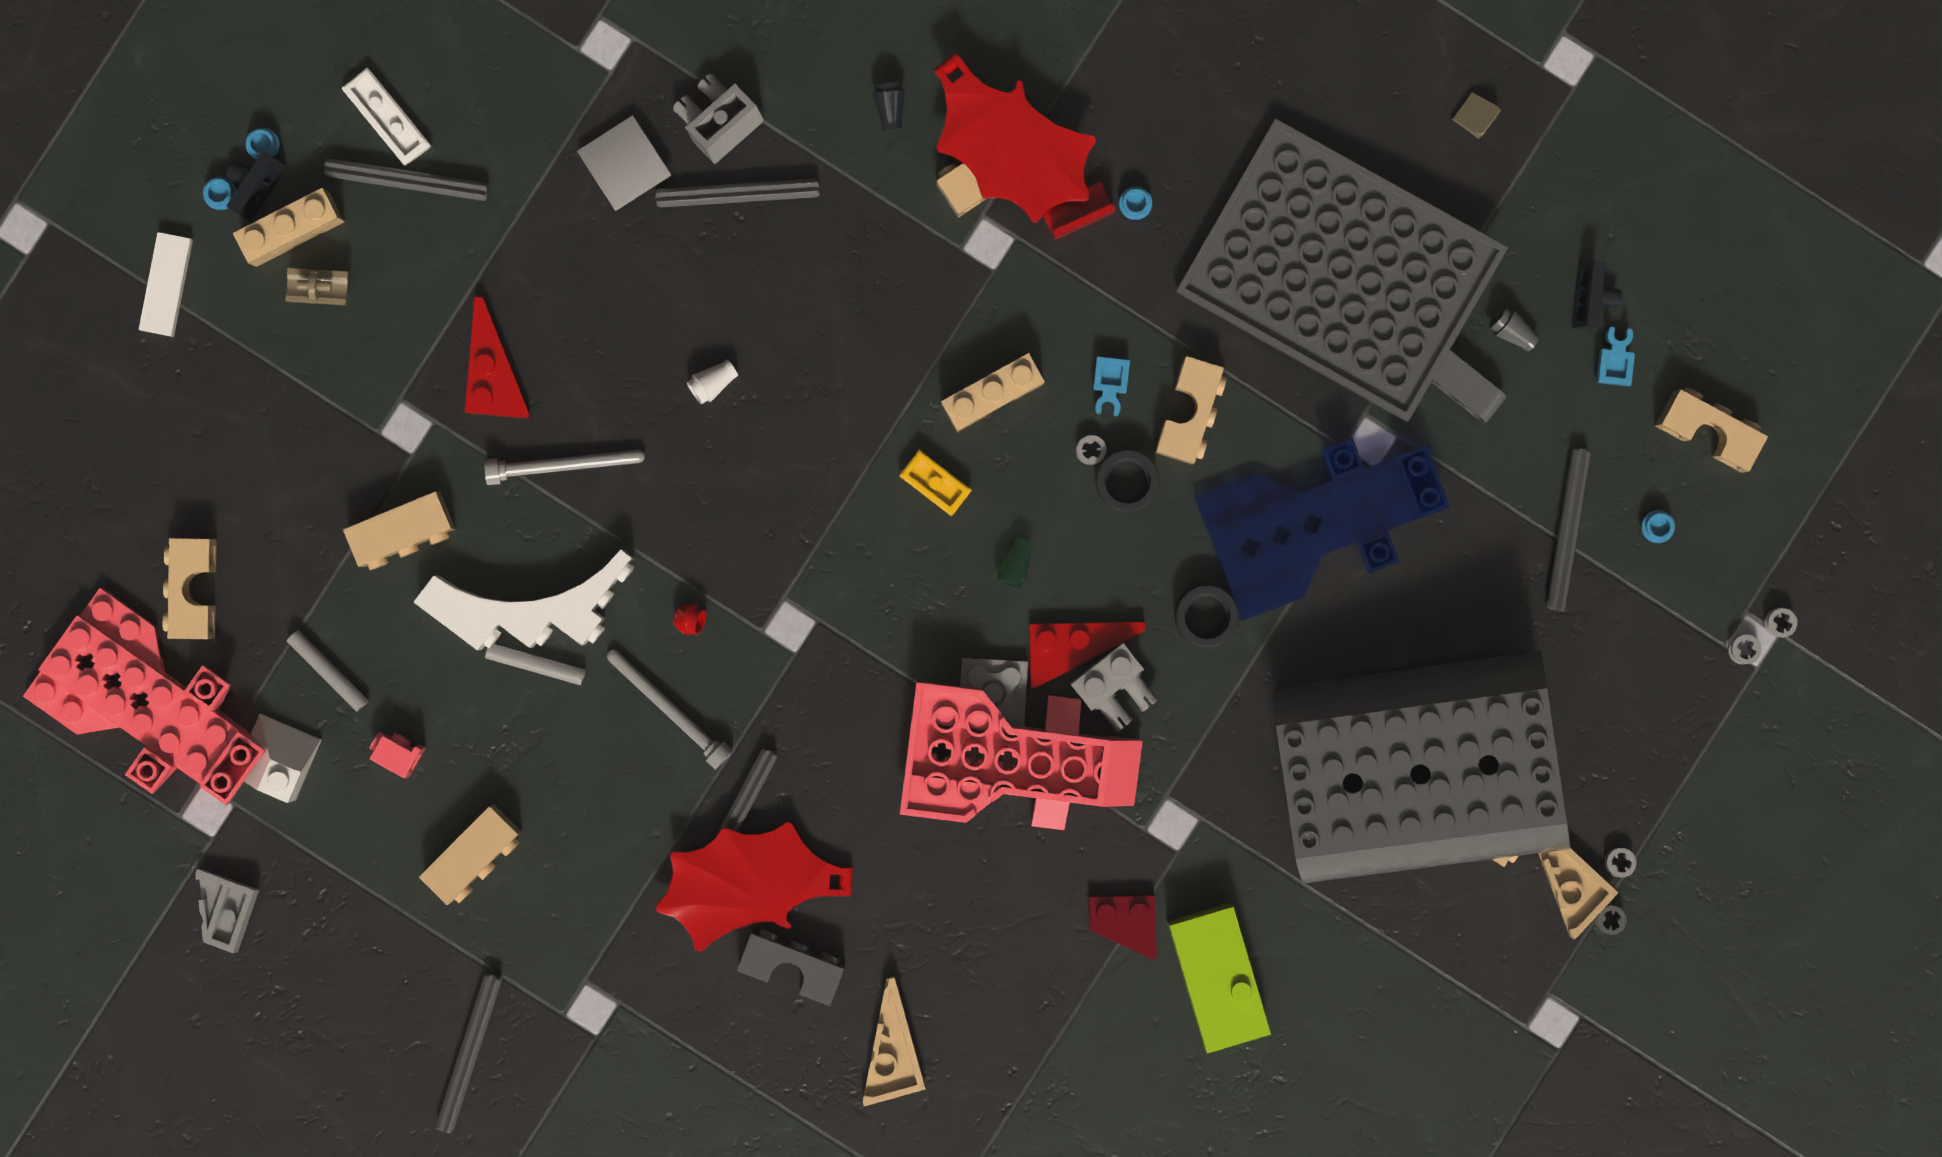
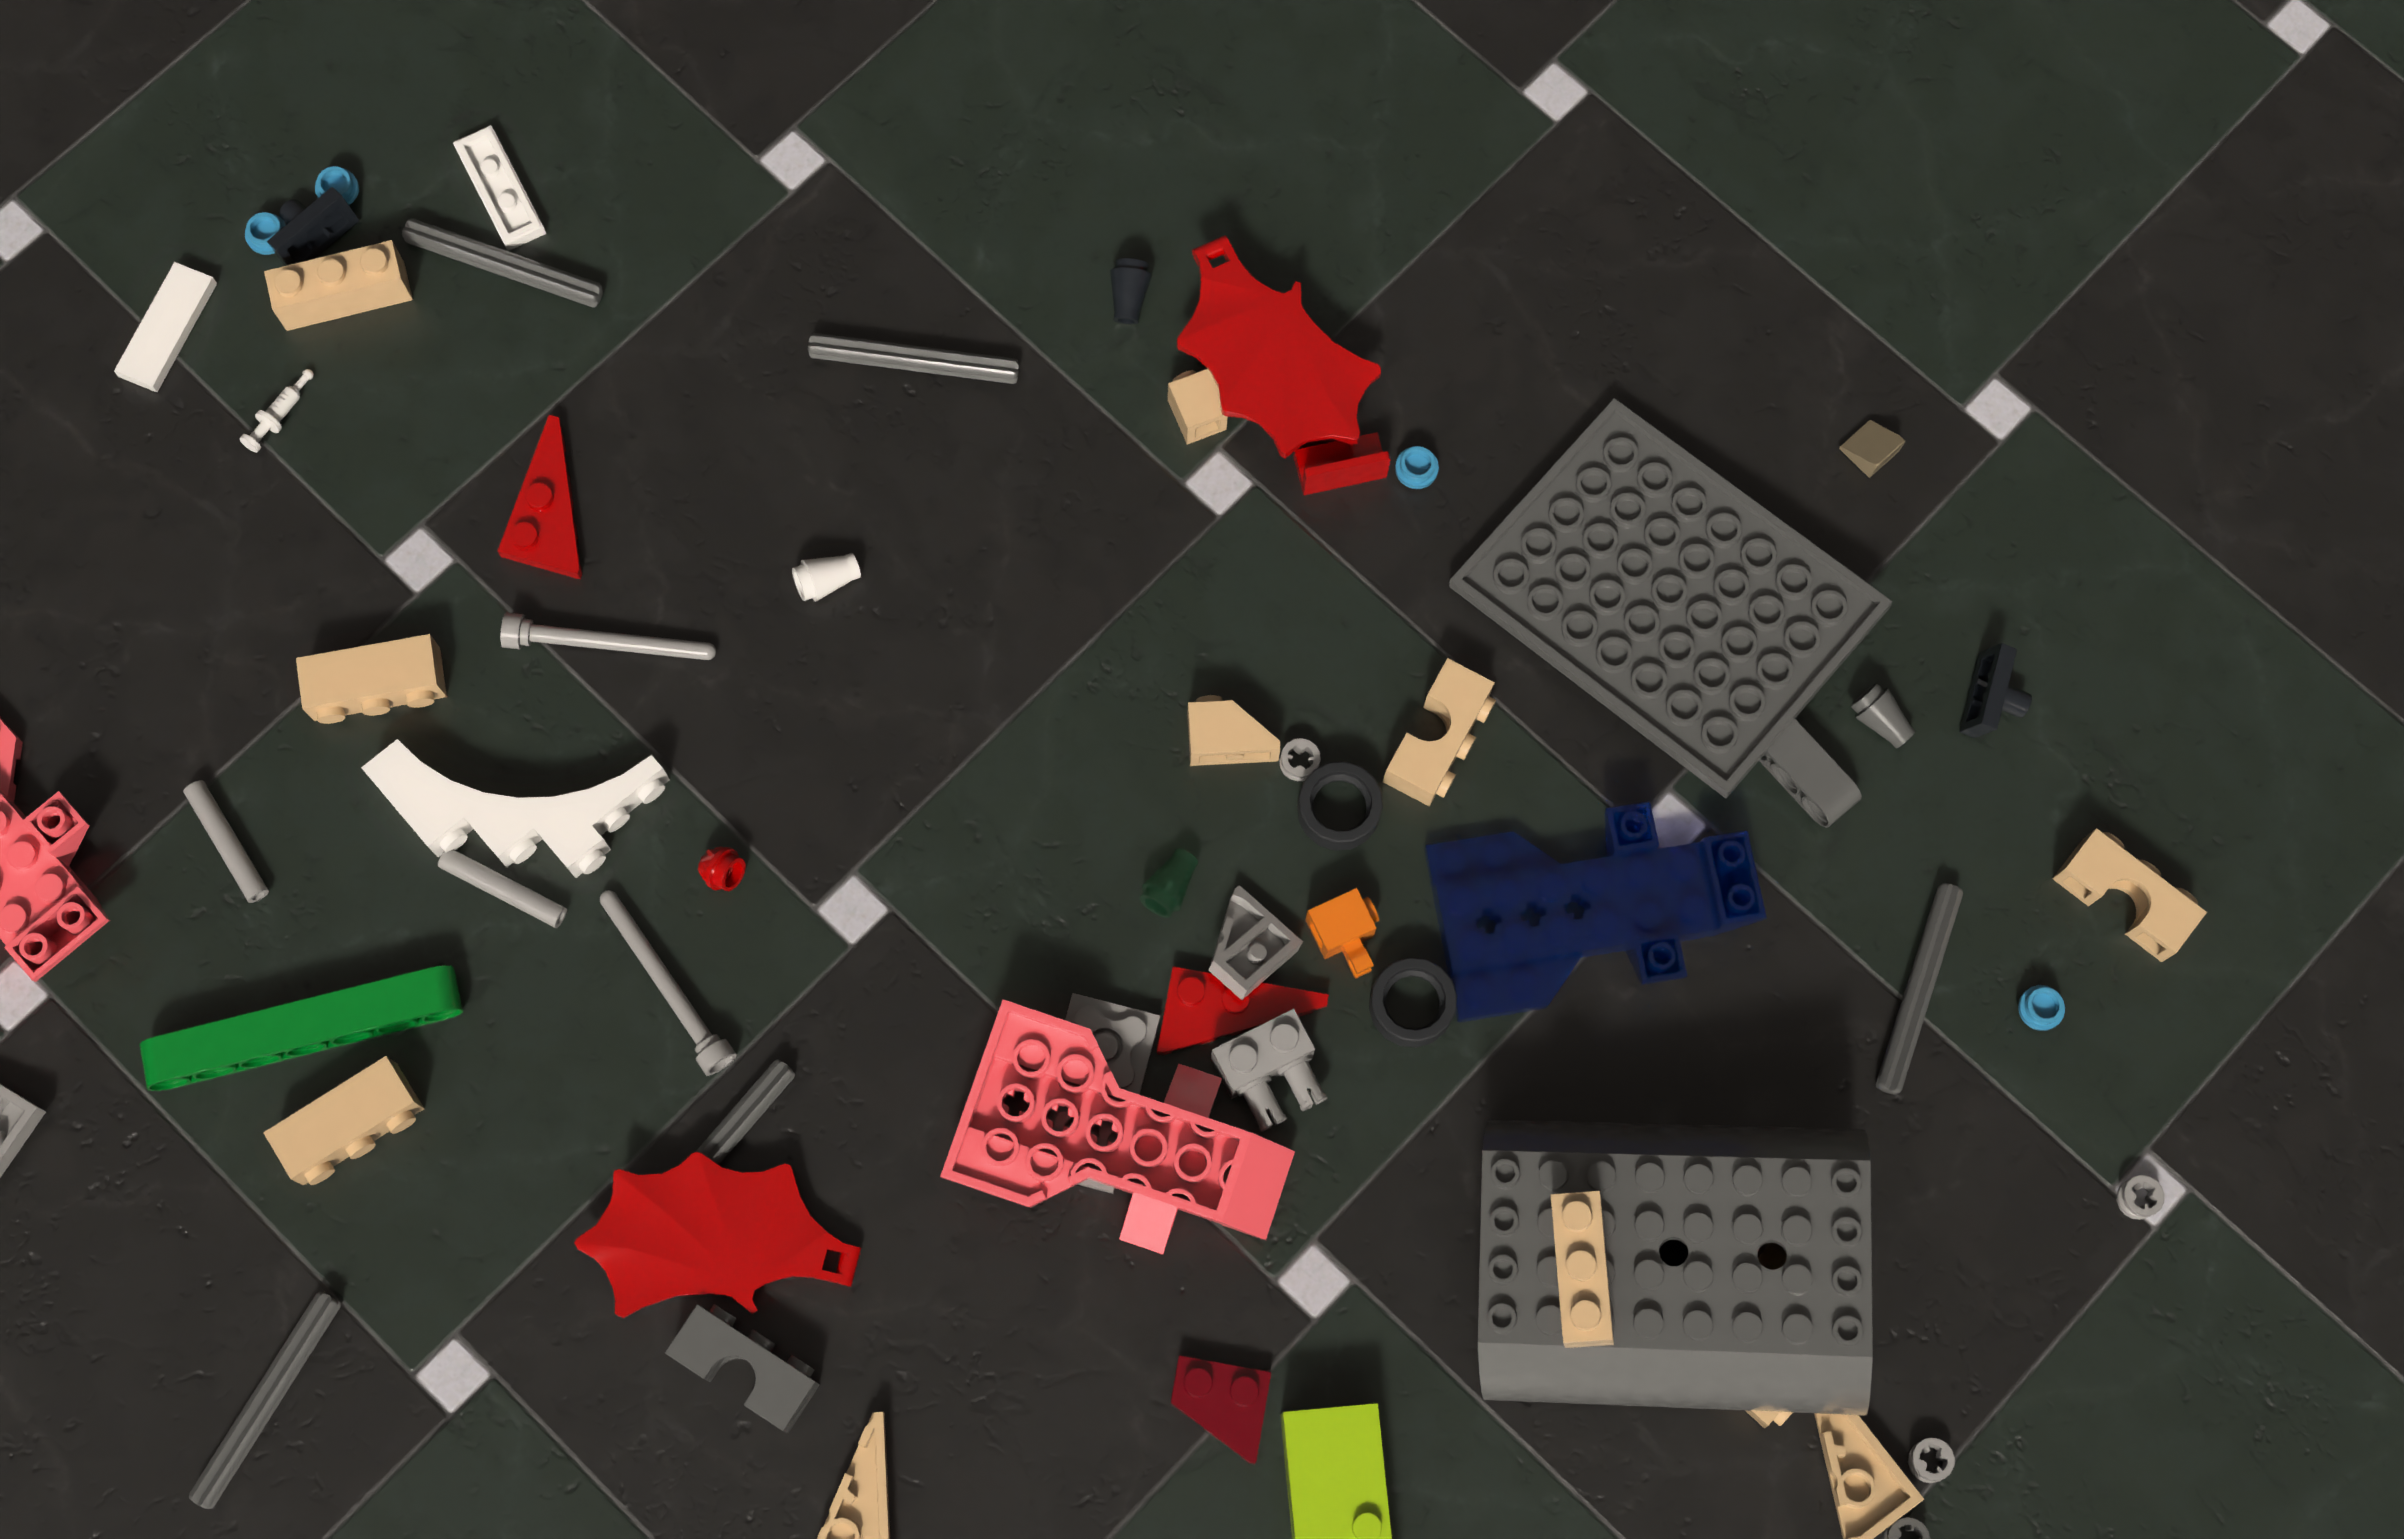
camera: 15 degrees right, 15 degrees down
tan arch [163,538,217,639] -> none
white slope [244,714,322,803] -> none
dark tan hips [285,268,349,306] -> none
coral brick [369,732,426,779] -> none
light grey slope [577,115,671,211] -> none
light grey brick [673,73,764,164] -> none
yellow plate [899,450,972,516] -> none
tan arch [941,353,1045,432] -> none
dark azure plate [1093,357,1130,416] -> none
dark azure plate [1596,327,1635,386] -> none
light grey bush [1764,608,1798,638] -> none
none -> green beam [139,966,463,1091]
none -> white piece [240,369,314,453]
none -> tan slope [1187,695,1280,766]
none -> light grey wing [1209,885,1303,1000]
none -> orange brick [1305,888,1379,979]
none -> tan brick [1551,1191,1614,1348]

